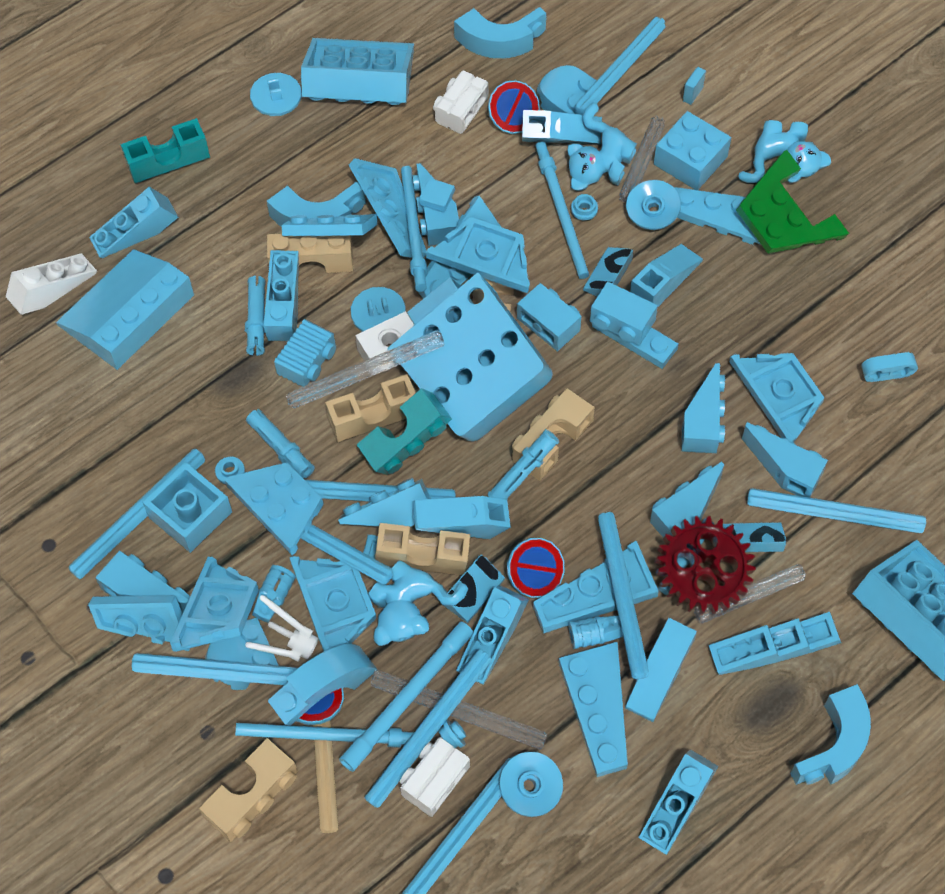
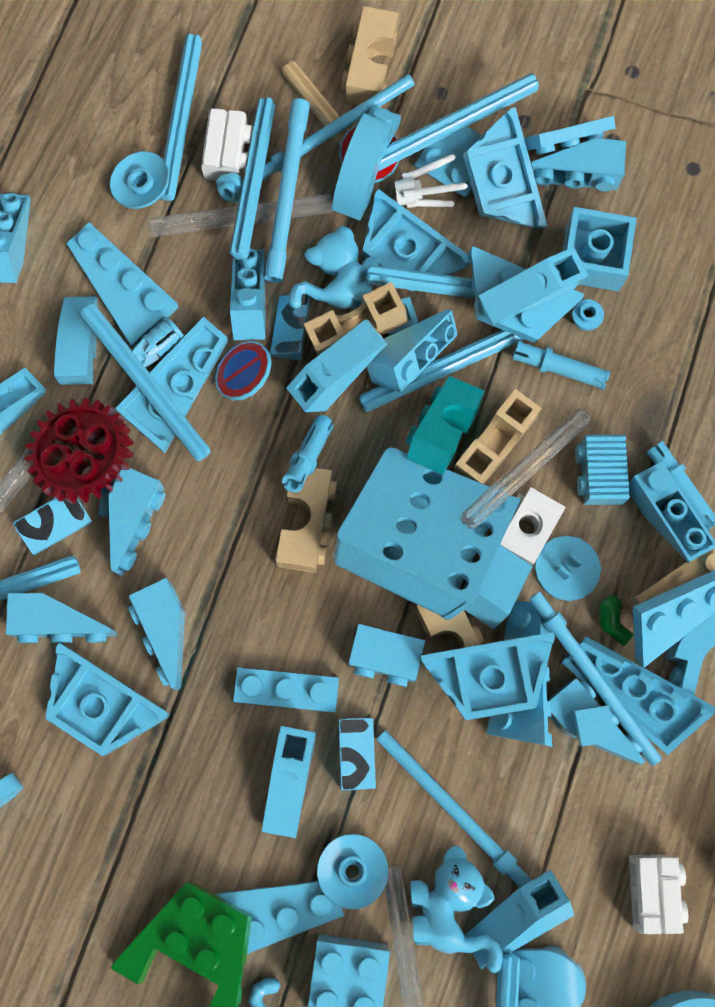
camera: 145 degrees right, 15 degrees up
medium azure axle [69,449,205,579] -> none
medium azure hinge [252,565,296,623] -> none
piece [488,80,540,134] -> none
medium azure plate [571,194,598,220] -> none
medium azure brick [590,281,658,345] -> none
none -> medium azure slope [477,247,589,326]
none -> green arm [598,595,634,646]

